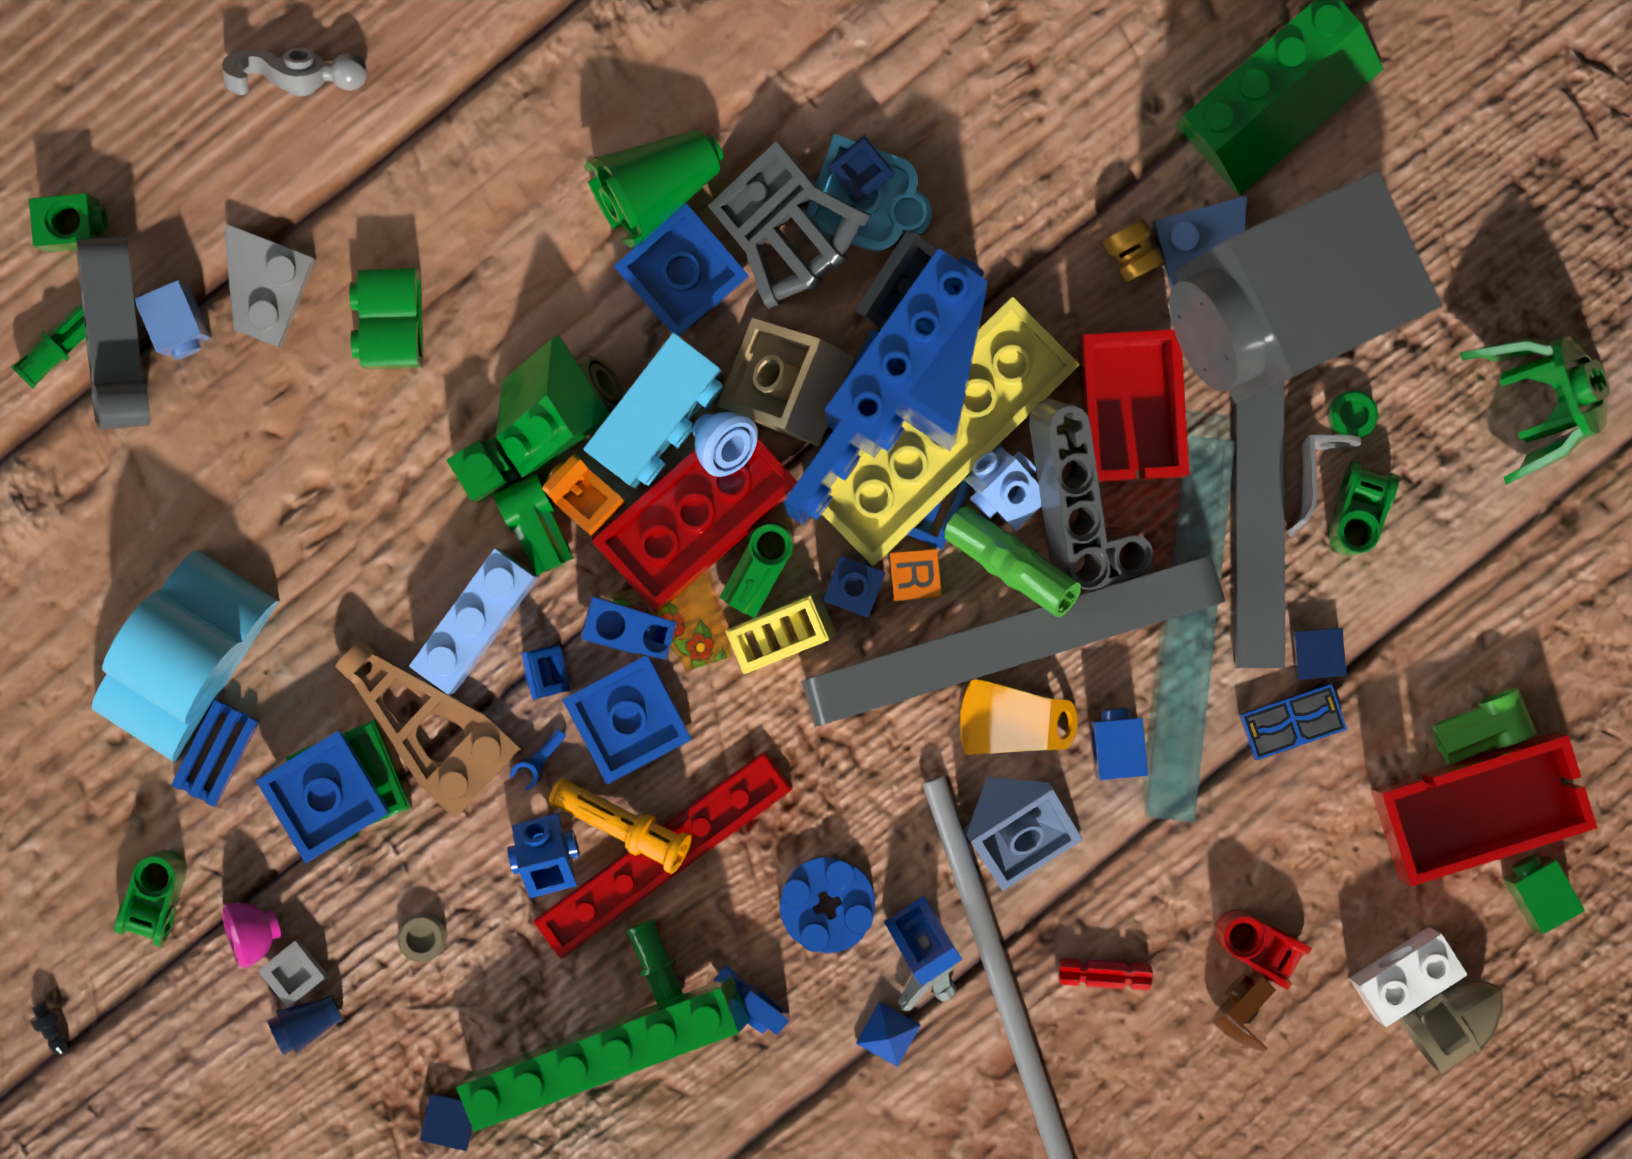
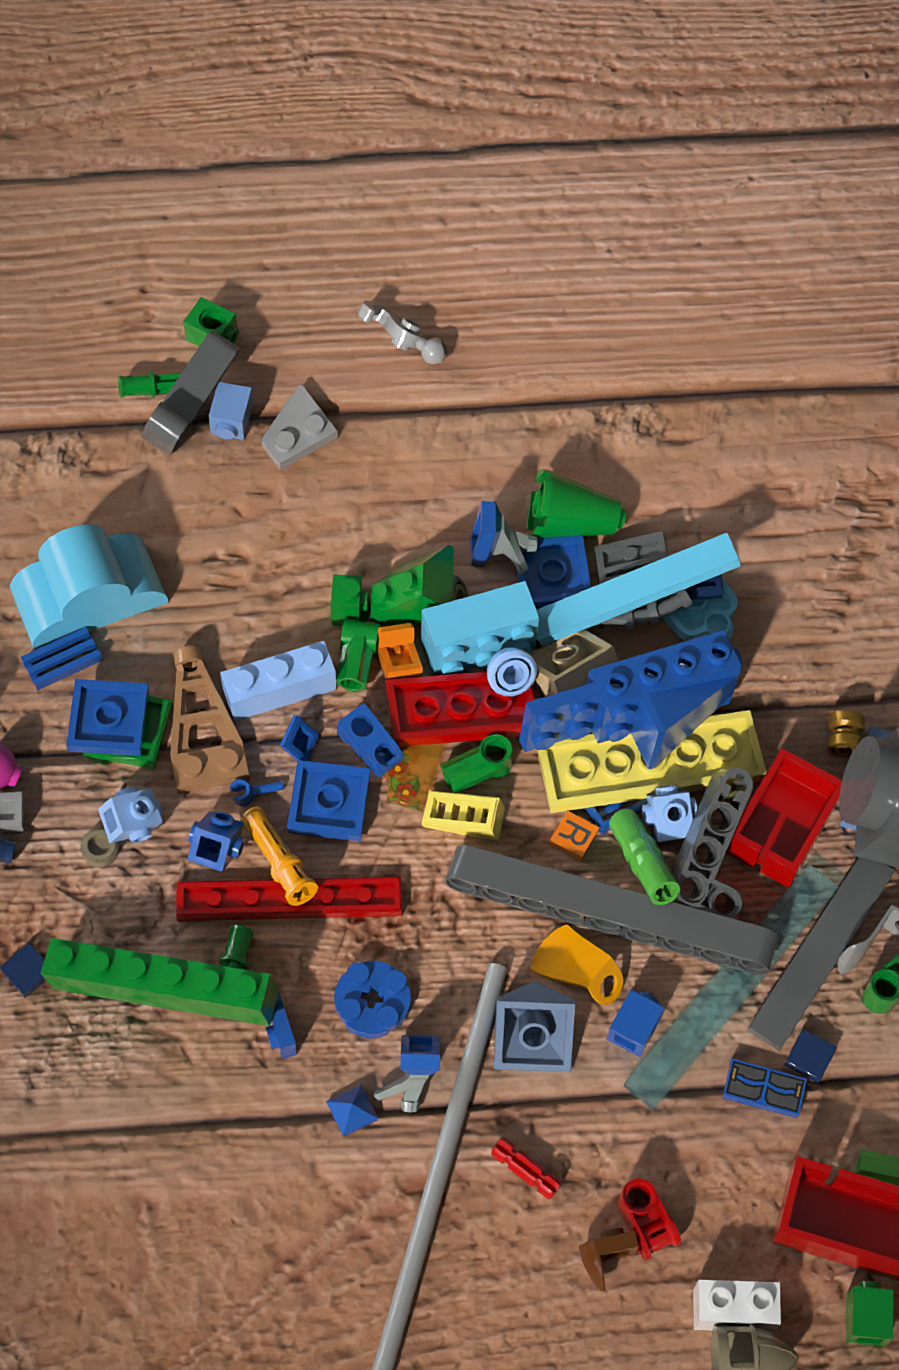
camera: 30 degrees right, 25 degrees down
green brick [349,268,424,370] -> none
dark blue brick [823,555,886,618] -> none
none -> light blue brick [98,787,163,843]
none -> piece [470,501,538,576]
none -> medium azure tile [536,533,741,647]

